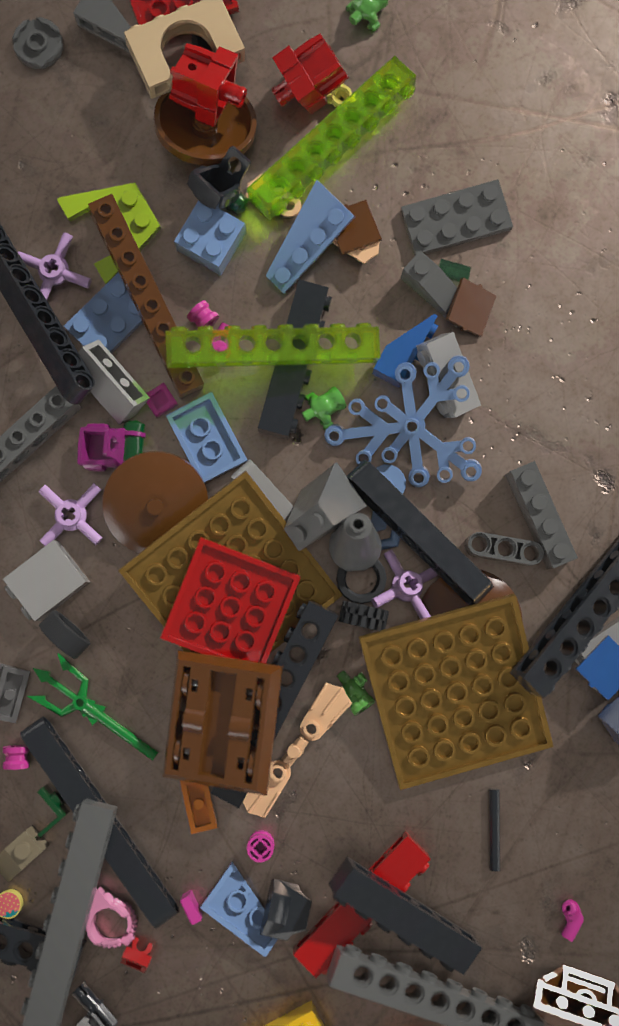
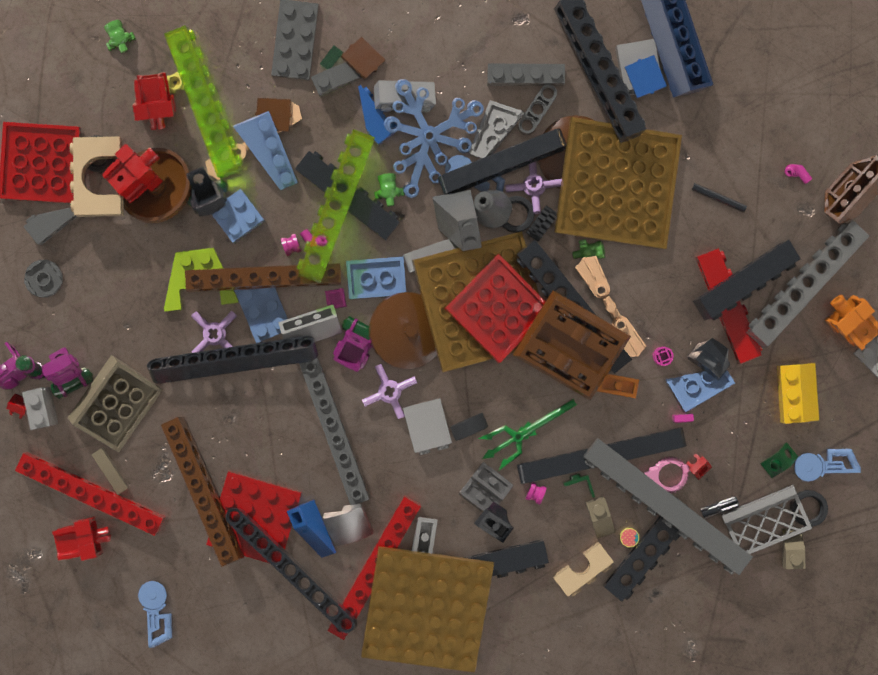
camera: 65 degrees left, 5 degrees up
none -> light grey wing [469,100,525,159]

